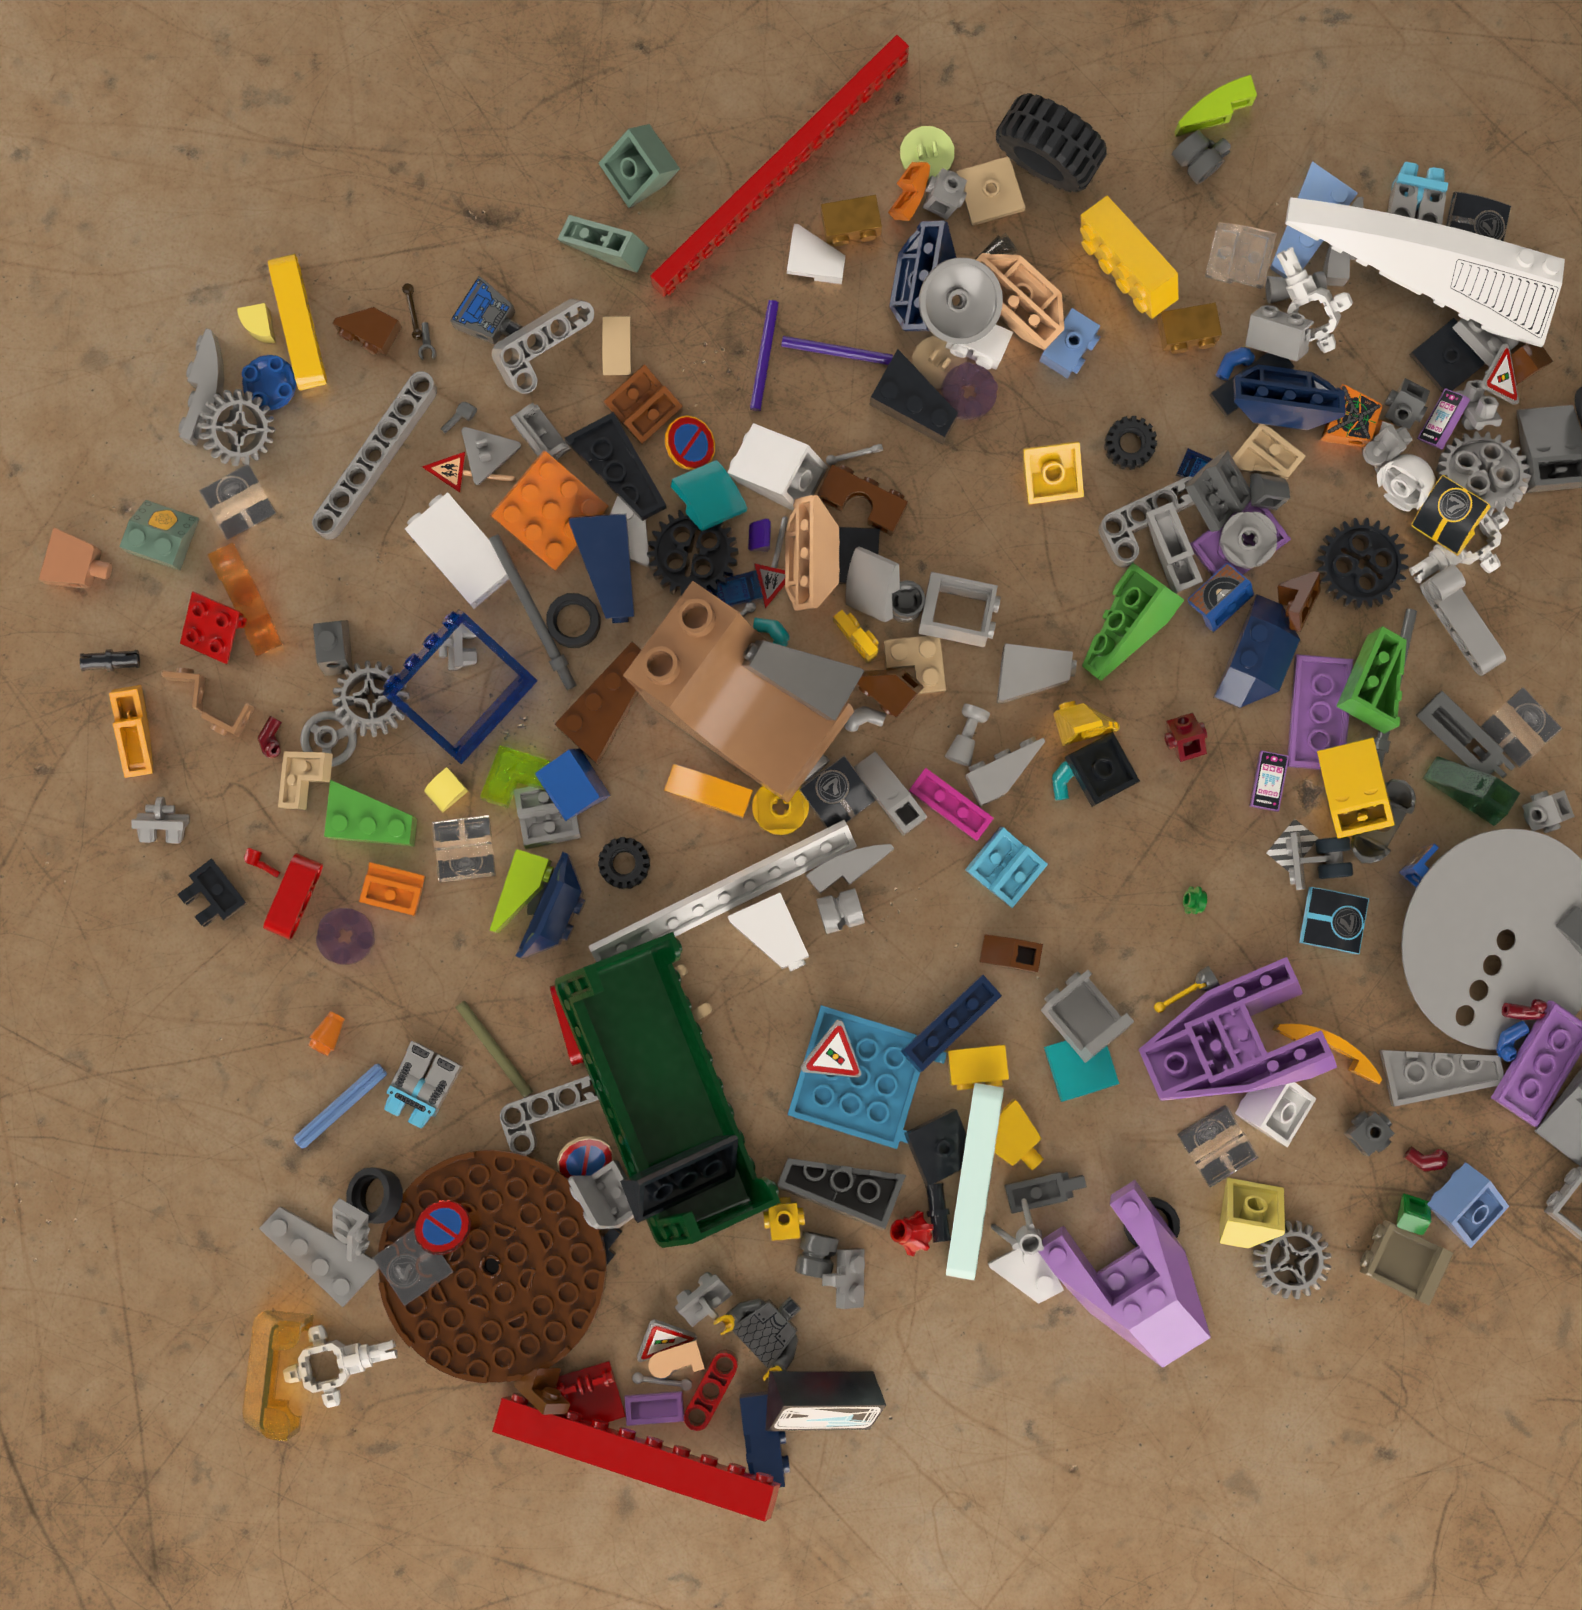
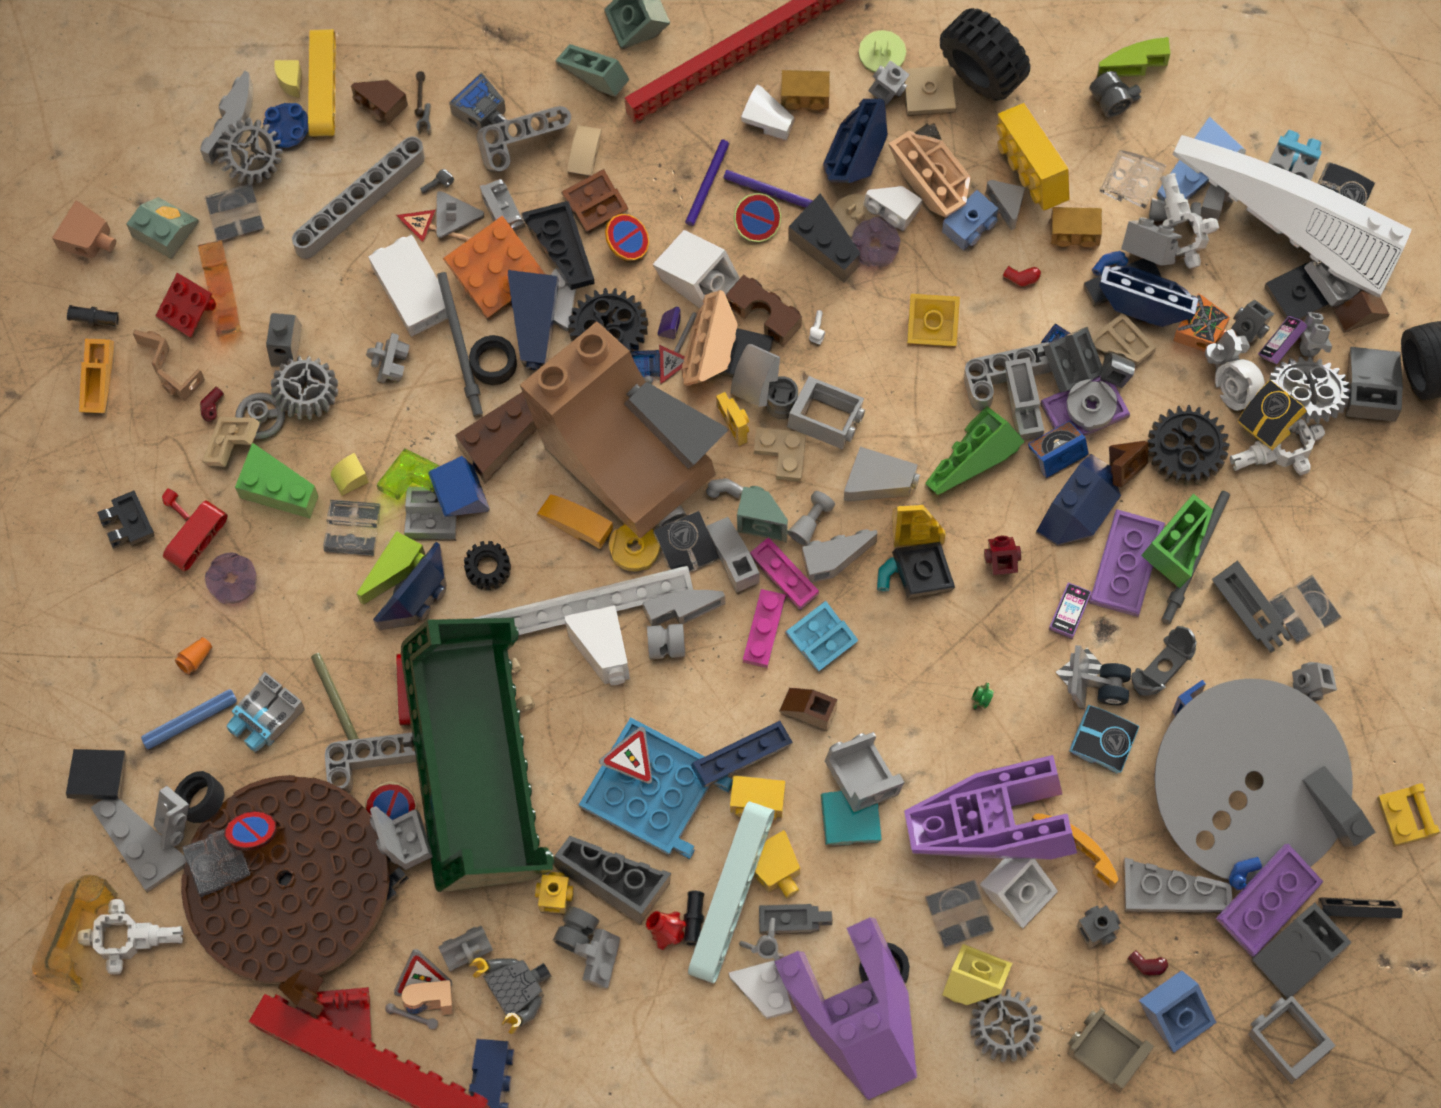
camera: 15 degrees right, 15 degrees down
light grey hips [131,797,190,844] -> none
orange plate [359,862,426,916] -> none
clear blue window [382,609,538,764] -> none
black slope [620,1135,738,1223] -> none
medium lavender tile [625,1391,684,1426] -> none
teal slope [670,460,747,531] -> none
red beam [684,1349,738,1431] -> none
black slope [765,1371,886,1431] -> none
light grey hinge [826,444,883,466] -> none
reddish brown slope [857,669,924,718] -> none
orange slope [888,162,930,221] -> none
black plate [904,1108,967,1186] -> none
light grey dish [919,258,1003,344] -> none
black tyre [1104,416,1157,470] -> none
hinge [1154,966,1220,1013] -> none
yellow slope [1317,737,1395,838] -> none
green slope [1397,1193,1432,1235] -> none
light grey beam [1420,564,1506,676] -> none
clear green slope [1422,756,1520,826] -> none
piece [1481,343,1519,405] -> none
dark red arm [1502,999,1547,1020] -> none
none -> black tile [66,749,126,800]
none -> piece [733,193,781,242]
none -> sand green slope [737,486,788,542]
none -> dark pink plate [743,589,786,668]
none -> white hand [809,310,825,345]
none -> light grey slope [986,180,1025,231]
none -> red arm [1003,266,1041,287]

